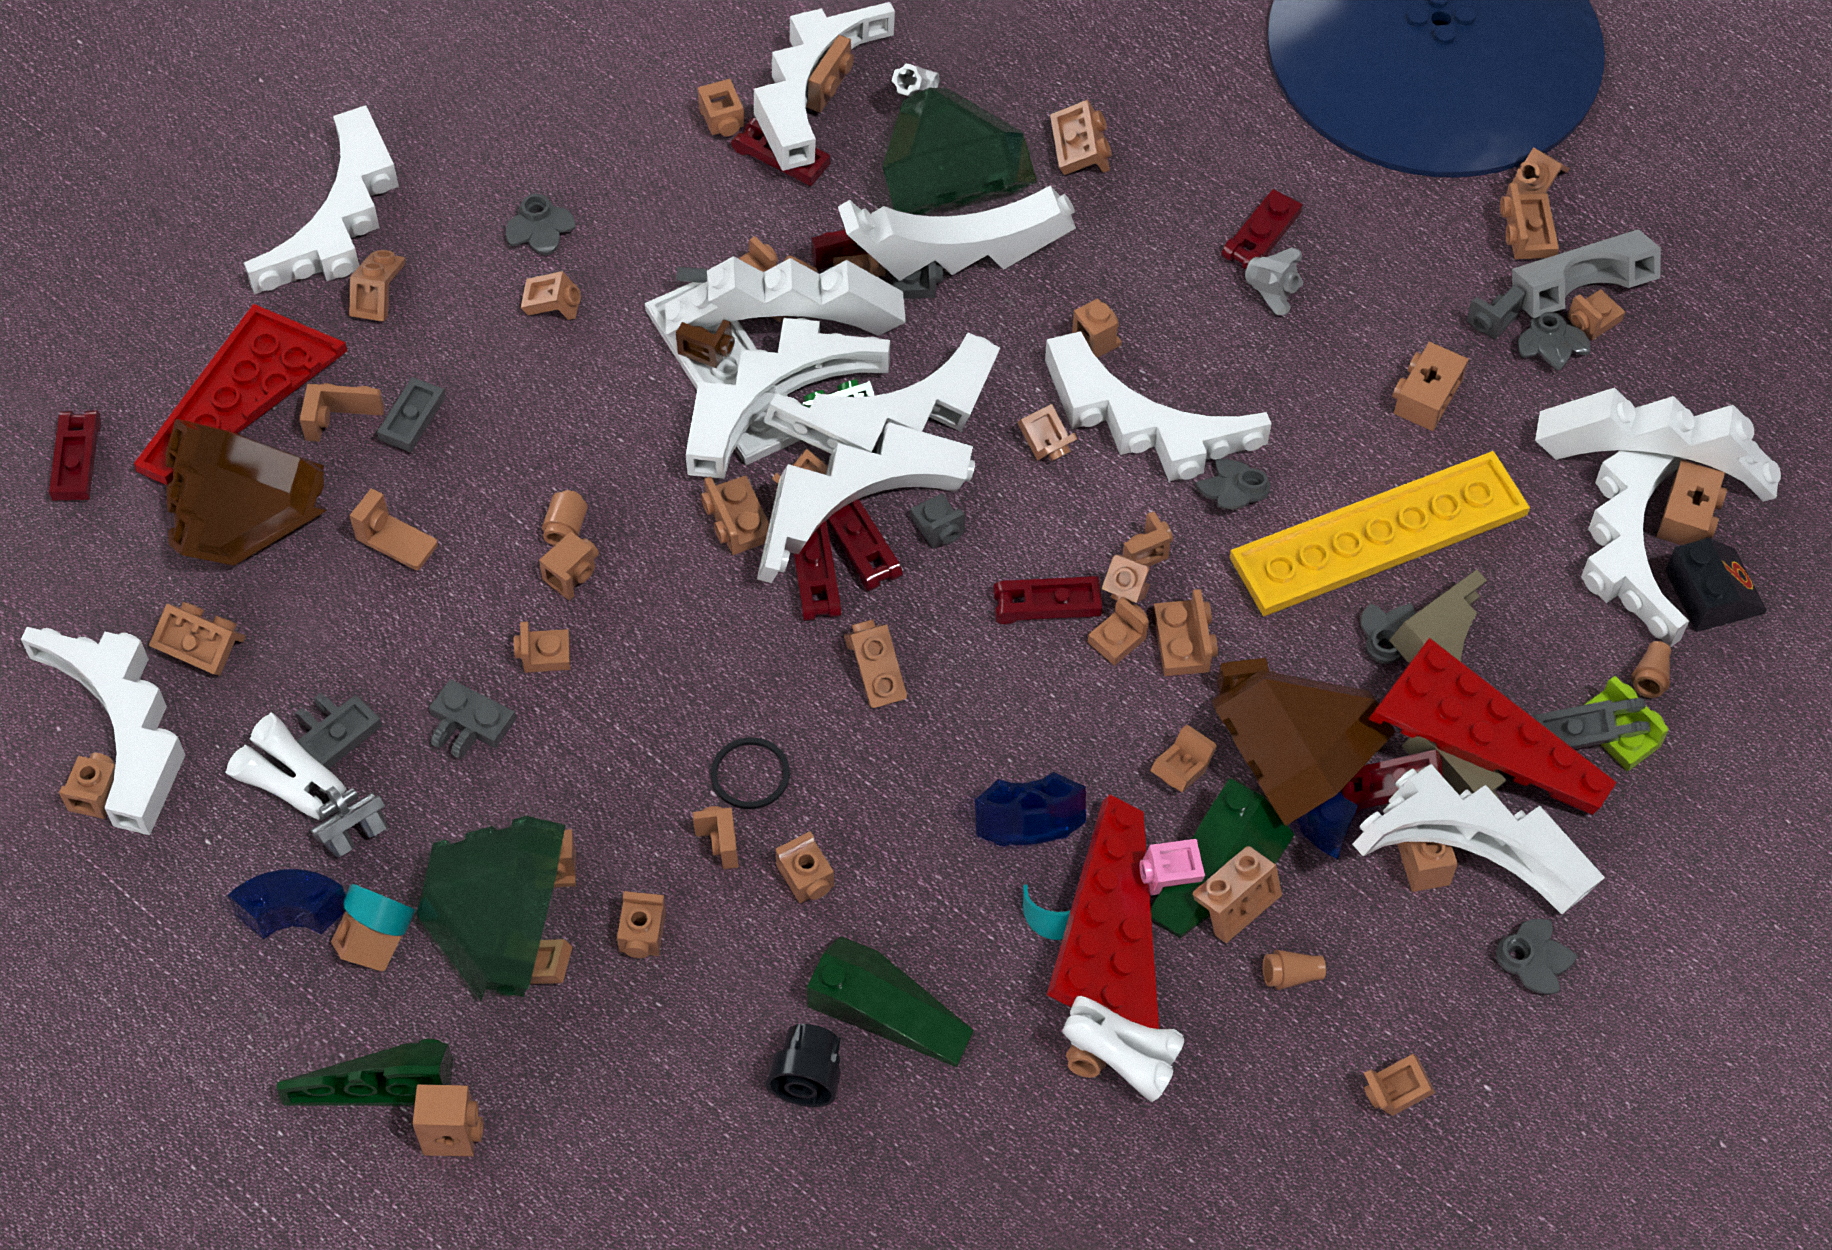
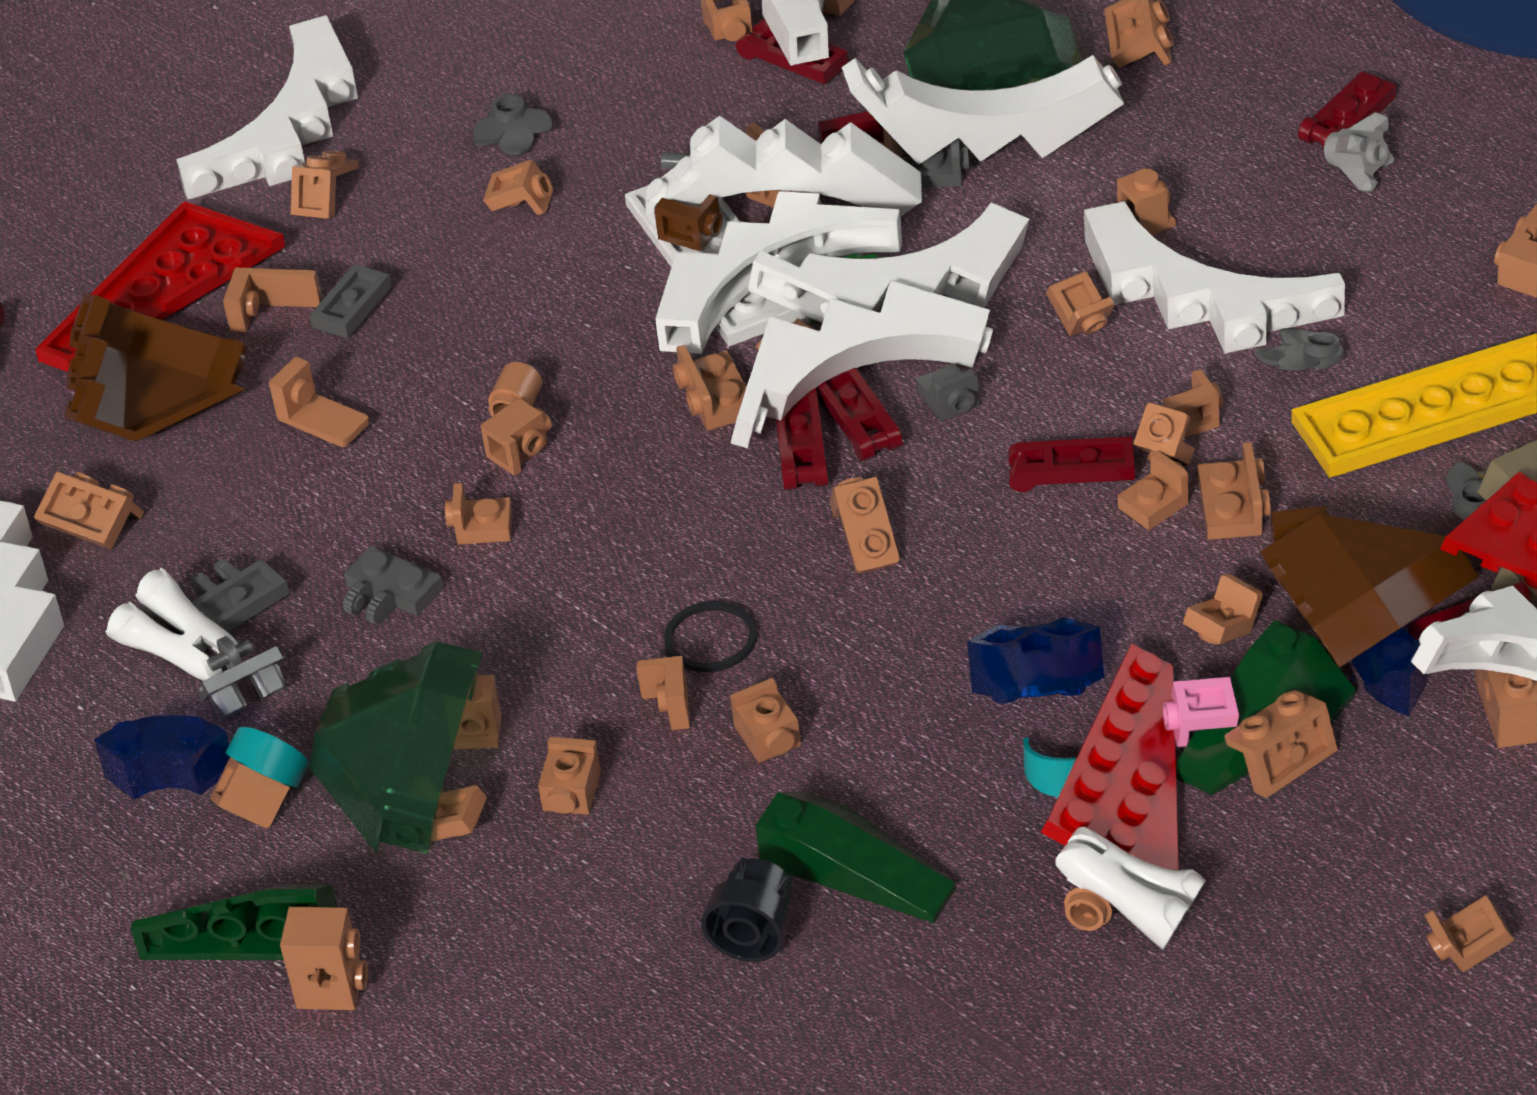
camera: 10 degrees right, 15 degrees down
nougat cone [1263,950,1326,990] -> none

